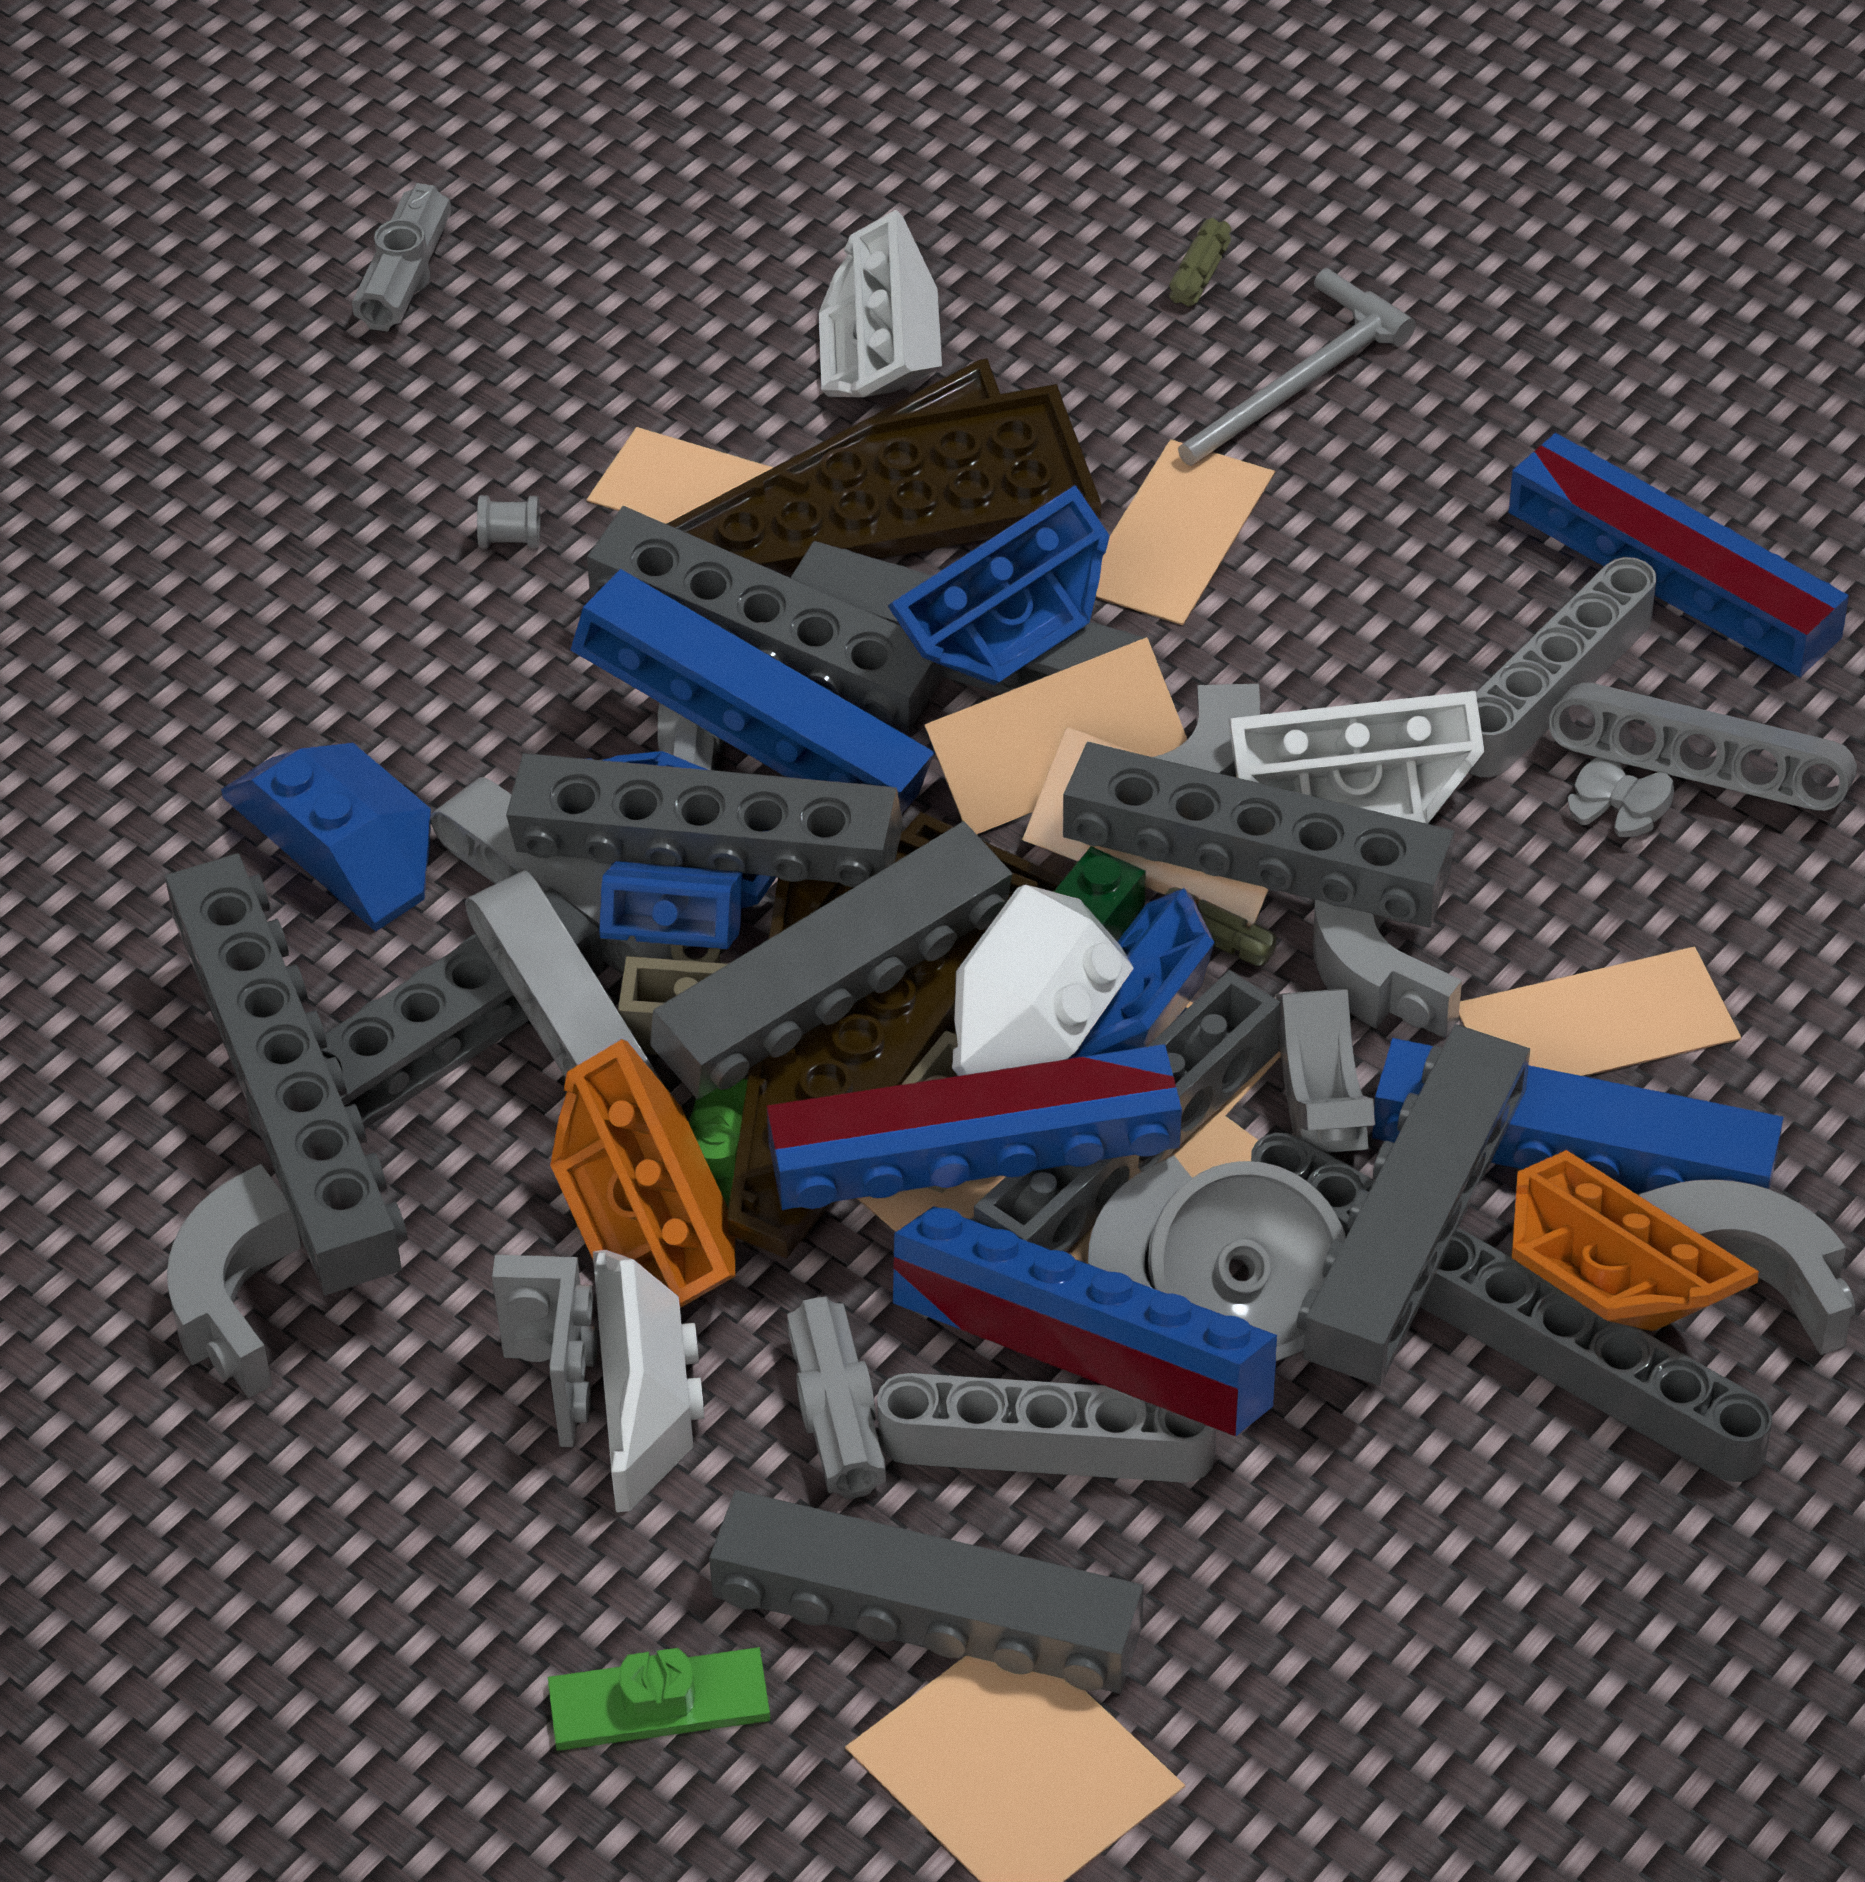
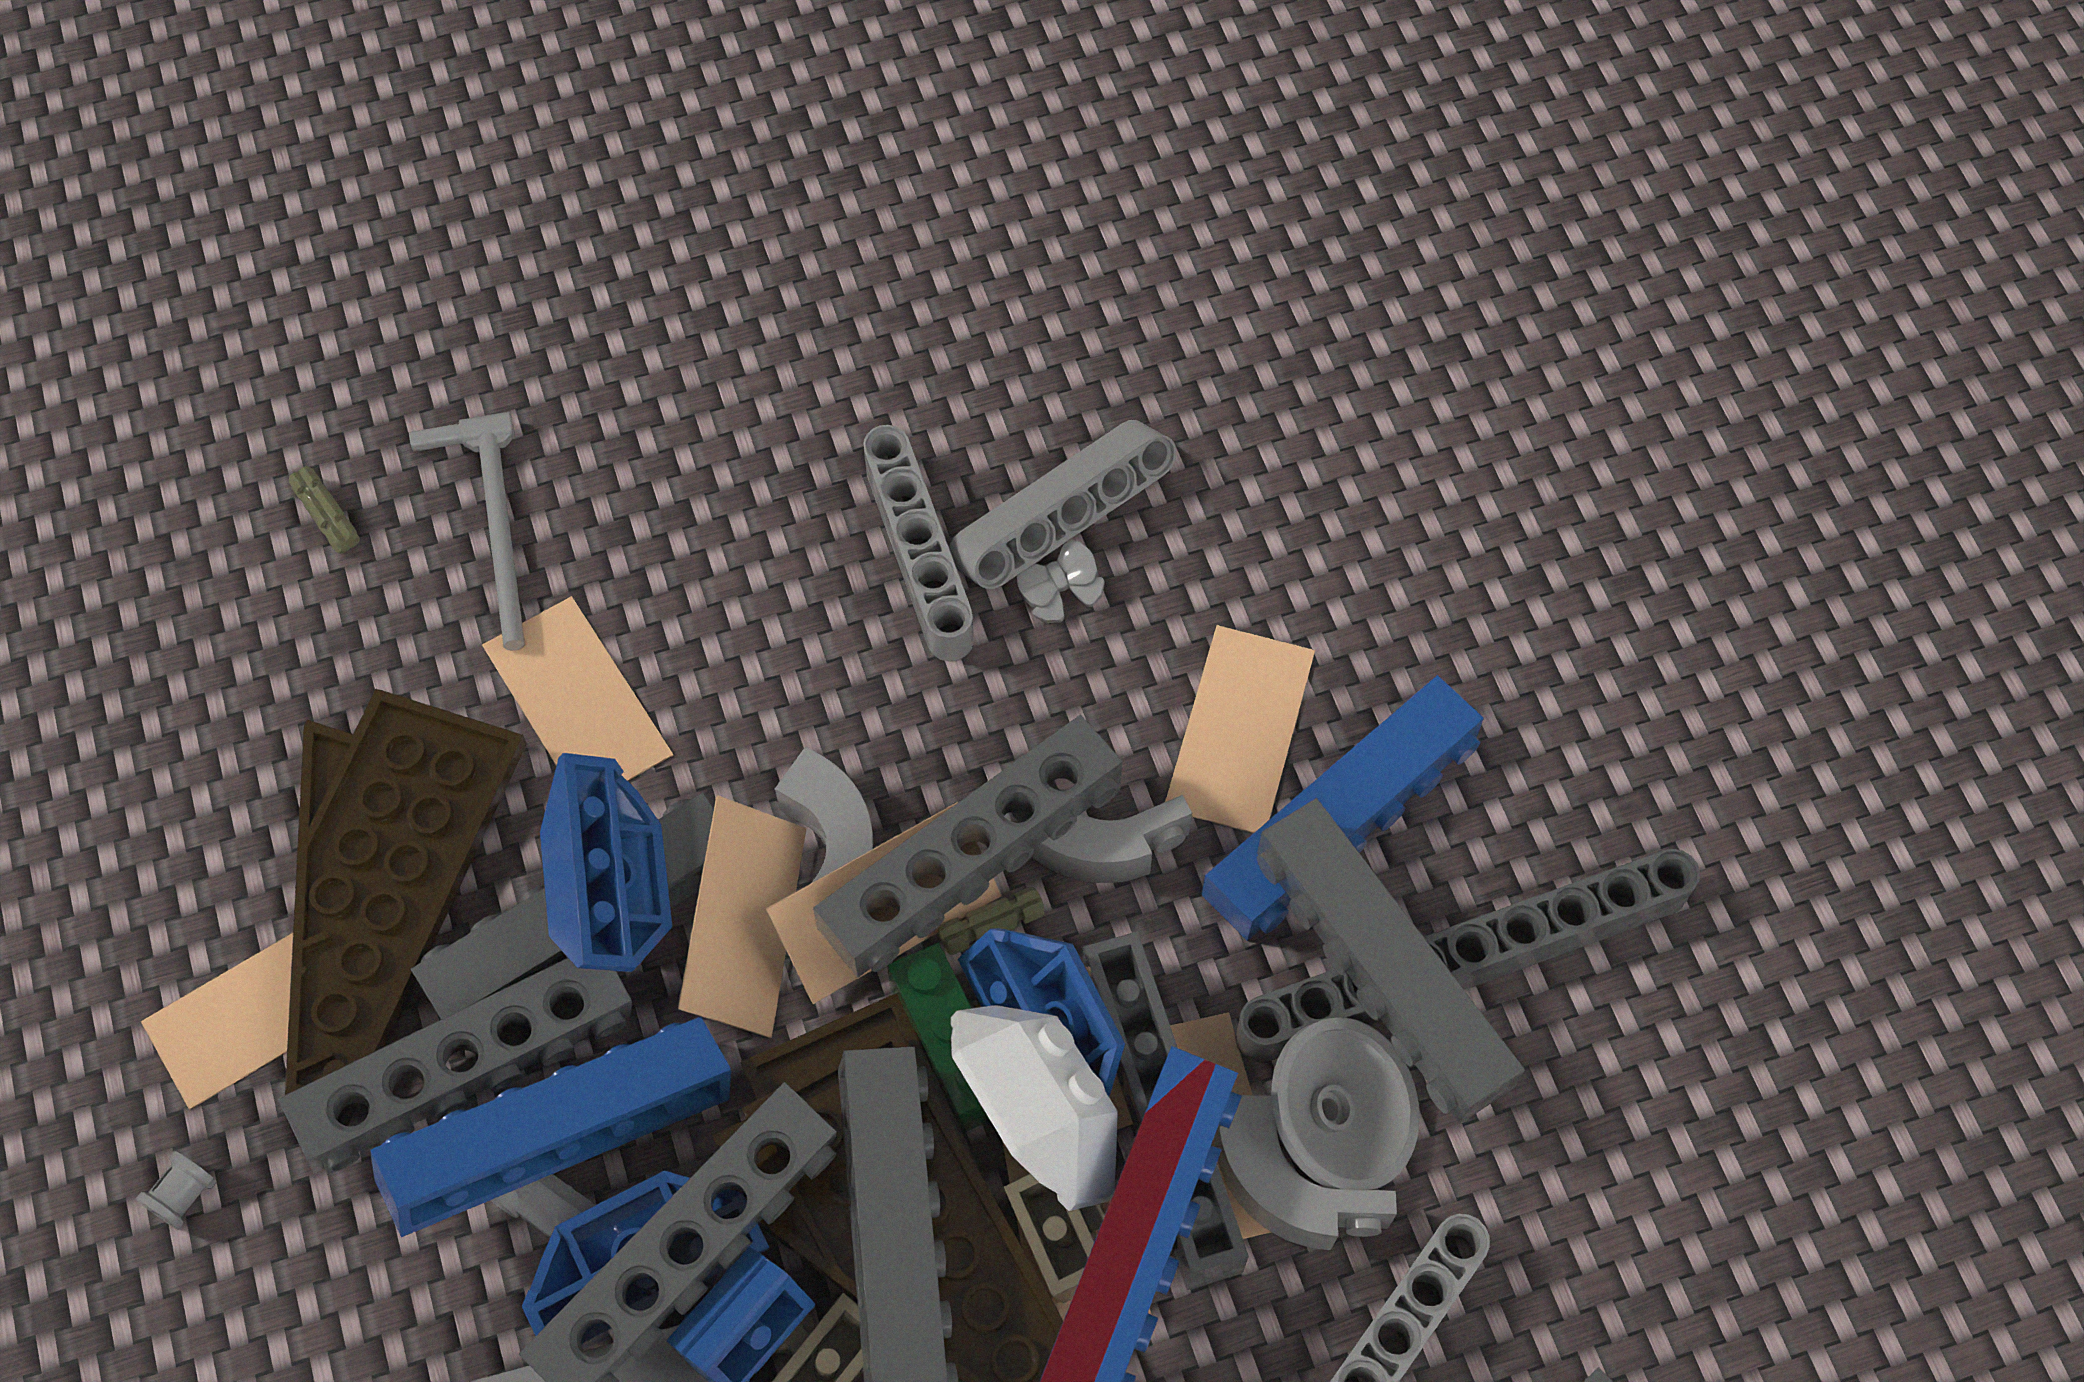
camera: 60 degrees left, 15 degrees up
white wedge [819,210,942,397] -> none
blue brick [893,1206,1277,1437] -> none
white wedge [1229,691,1484,824] -> none
light grey arch [1275,989,1375,1153] -> none
blue brick [1509,433,1849,678] -> none
orange wedge [1512,1150,1759,1331] -> none
light grey arch [1639,1180,1855,1355] -> none

